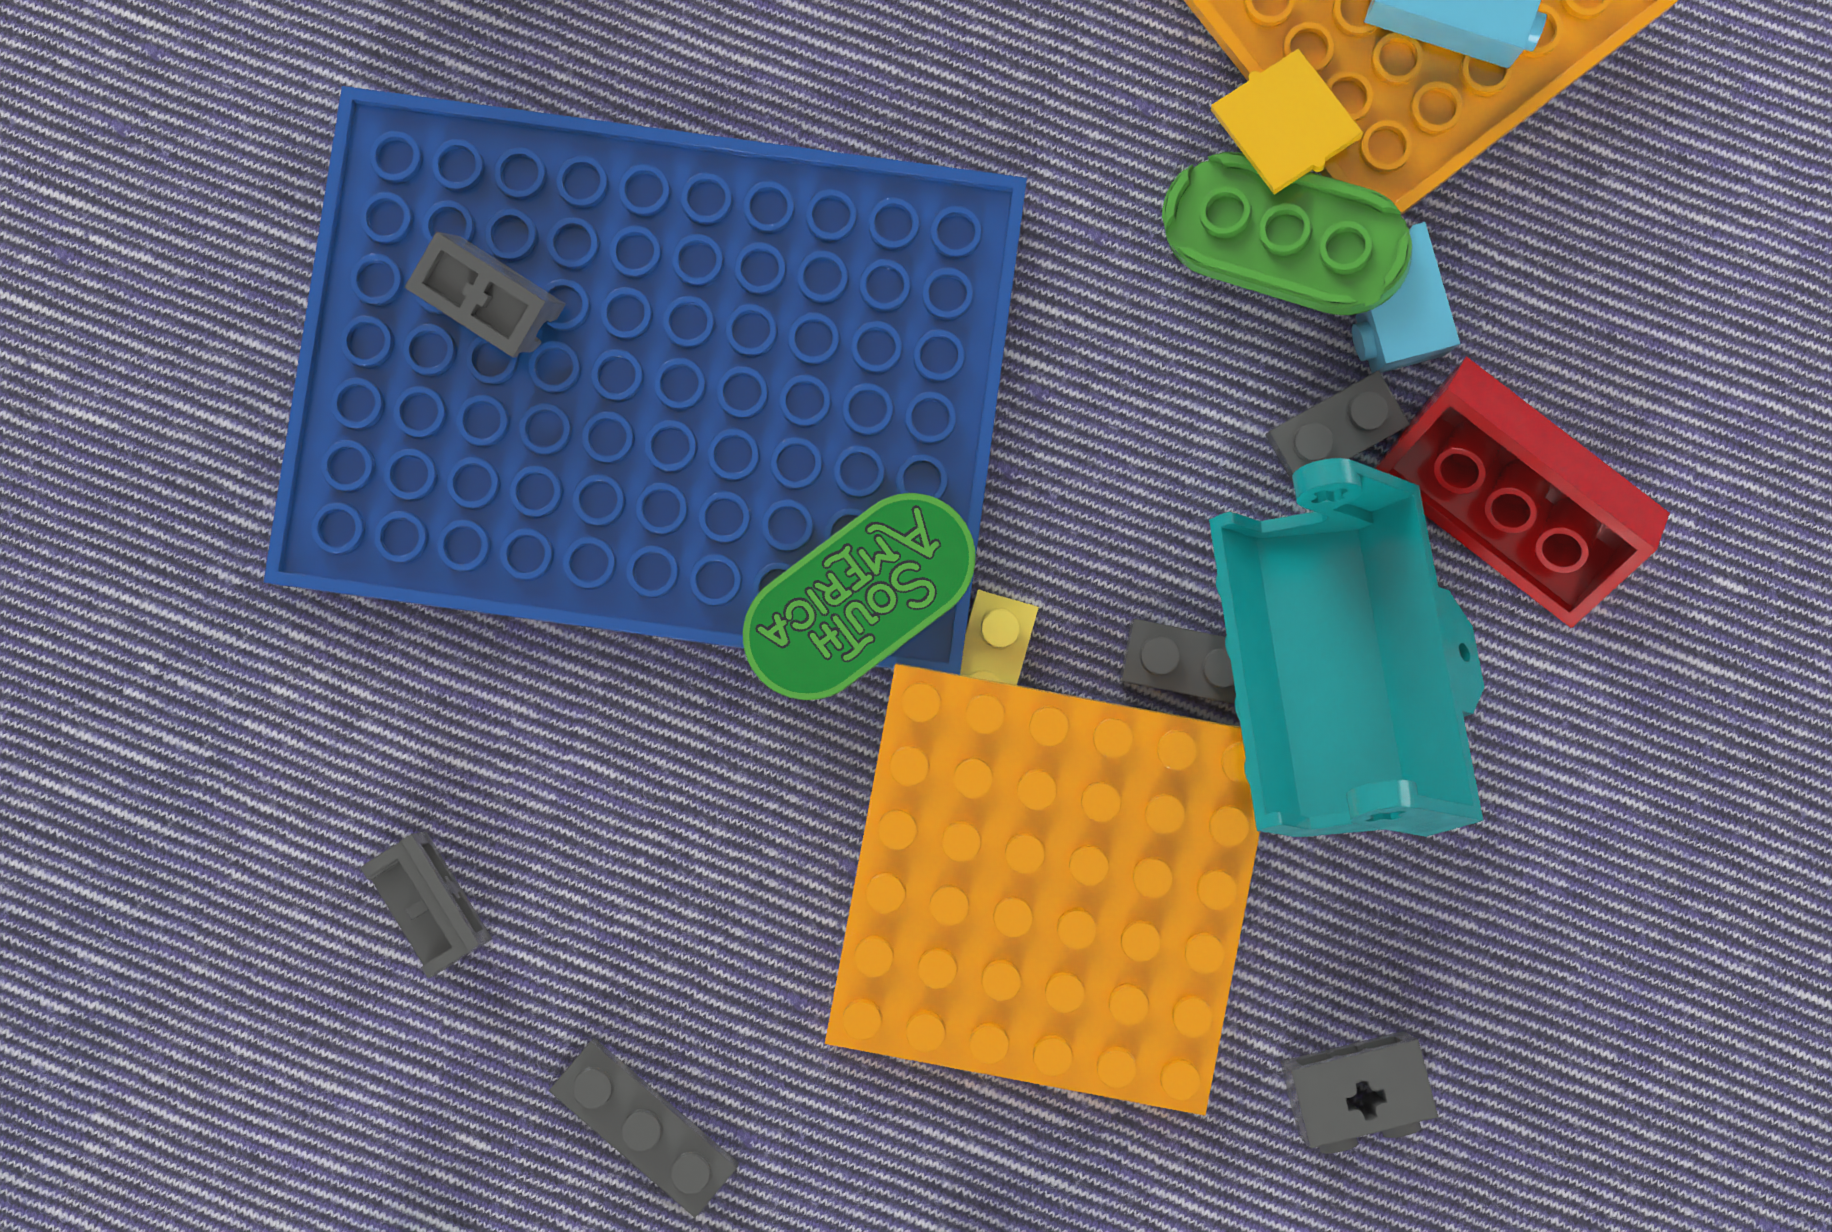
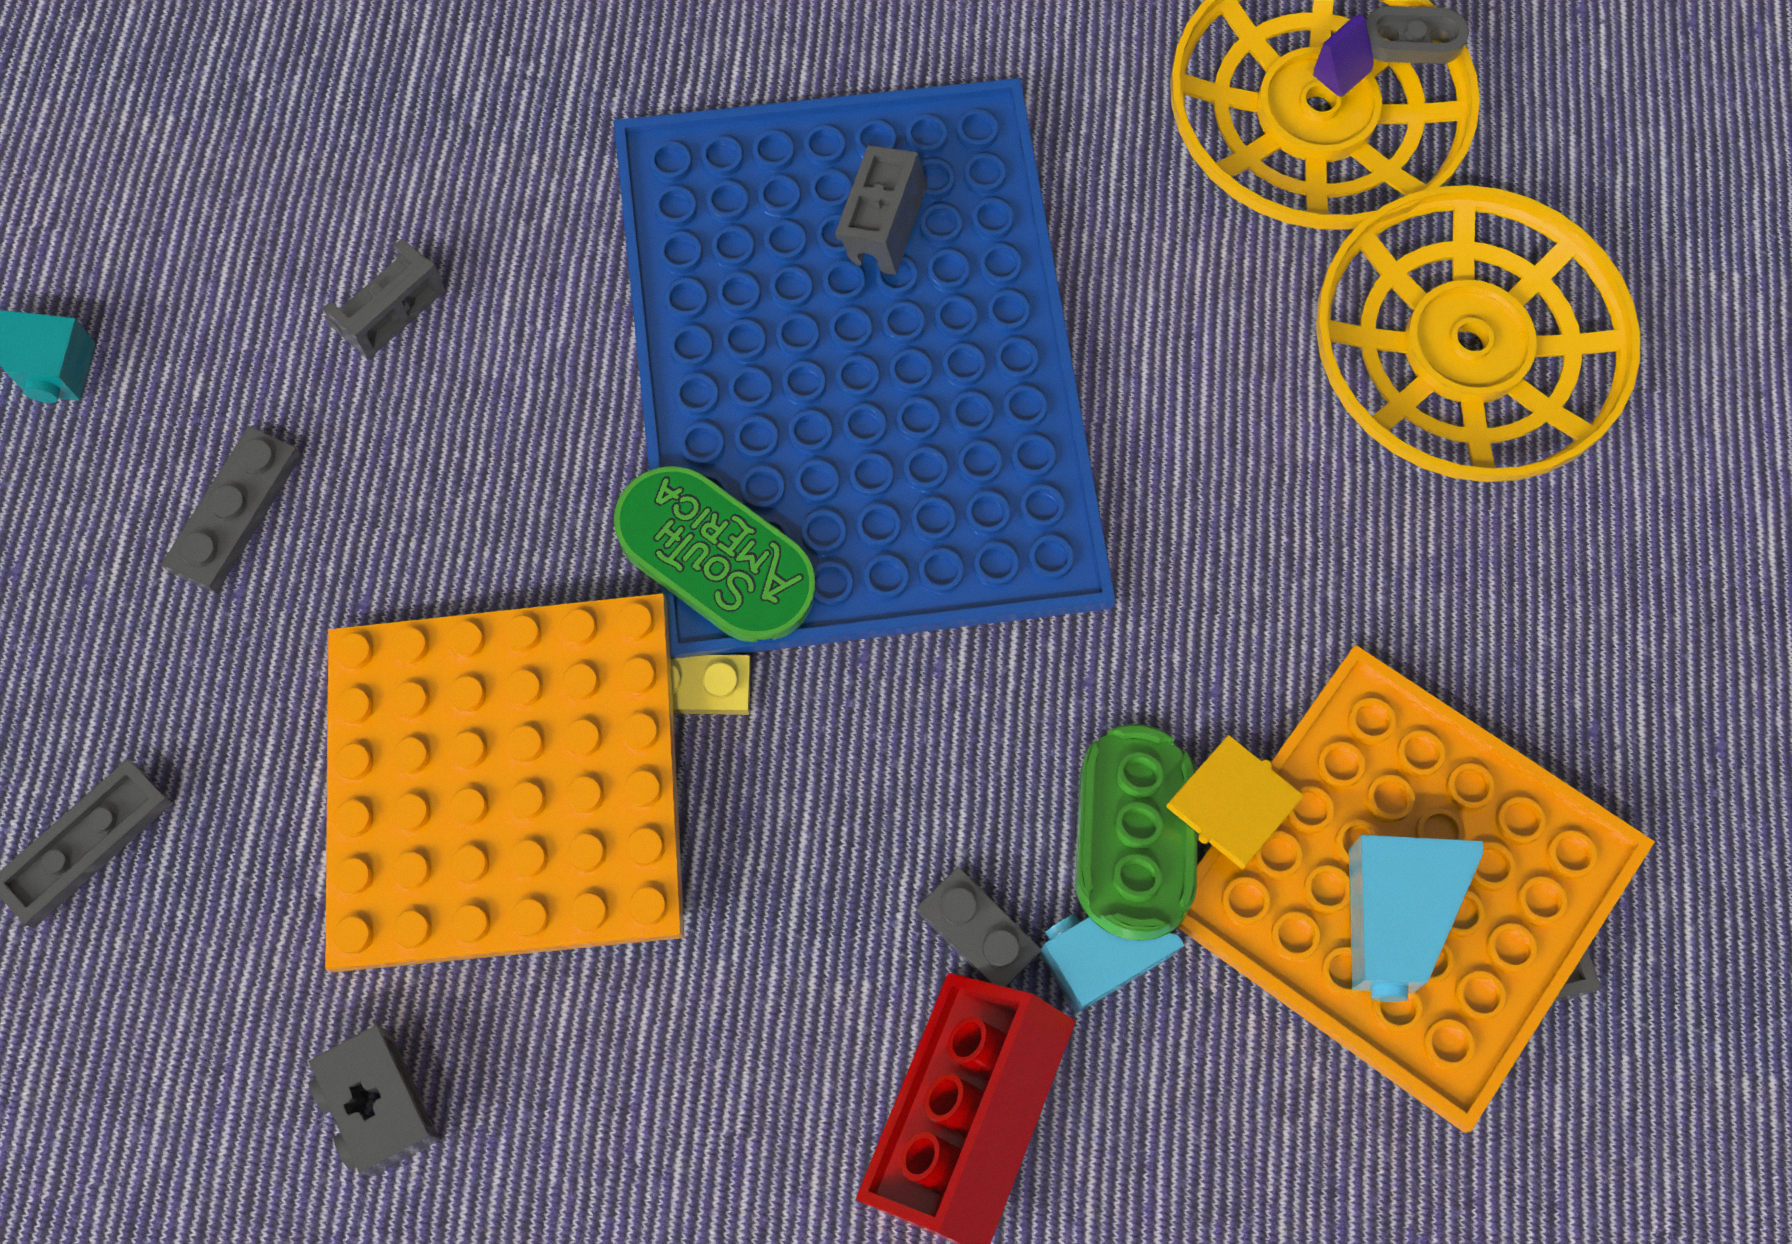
camera: 70 degrees right, 15 degrees down
dark grey plate [1120,619,1236,705] -> none
teal piece [1209,458,1485,837] -> none

